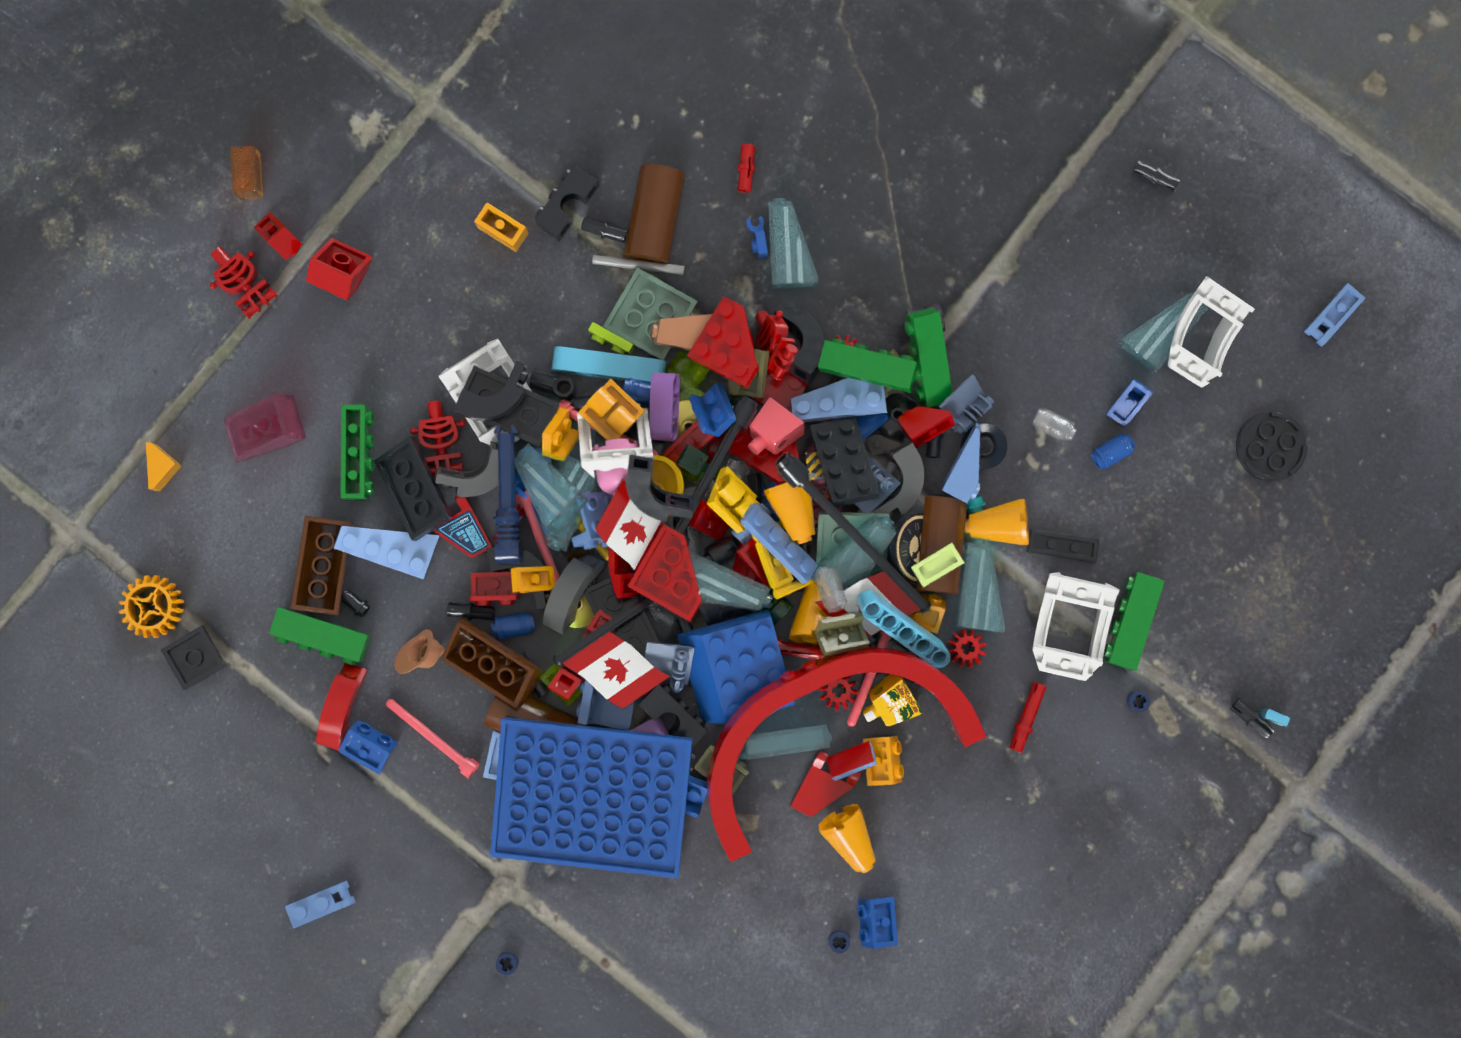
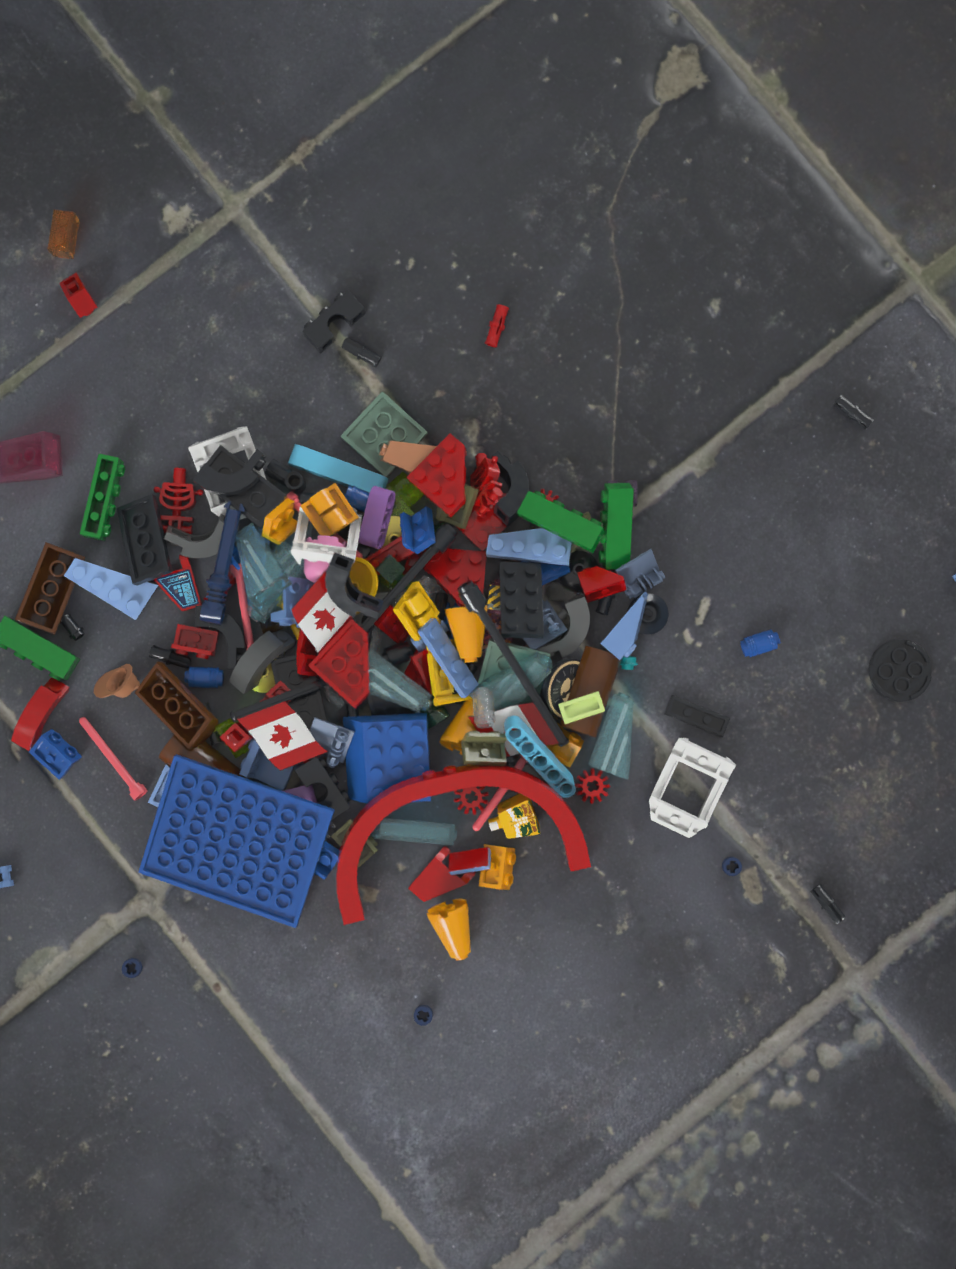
camera: 15 degrees right, 0 degrees up
red torso [209,247,278,319] -> none
red slope [306,238,373,301] -> none
light orange brick [474,203,529,252] -> none
light orange slope [511,566,555,593] -> none
lime plate [588,322,634,355] -> none
light grey bar [592,255,685,275] -> none
reddish brown brick [623,164,685,264] -> none
blue plate [746,216,768,260] -> none
coral torso [748,397,804,455] -> none
clear light blue slope [768,198,818,289] -> none
red pin [777,638,824,660] -> none
blue bracket [857,896,898,949] -> none
light orange cone [965,499,1029,545] -> none
red pin [1008,682,1047,753] -> none
clear head [1032,408,1077,443] -> none
green brick [1104,572,1165,671] -> none
slope [1106,379,1153,427] -> none
clear light blue slope [1117,291,1209,373] -> none
white wedge [1167,276,1255,388] -> none
medium azure tile [1259,709,1290,726] -> none

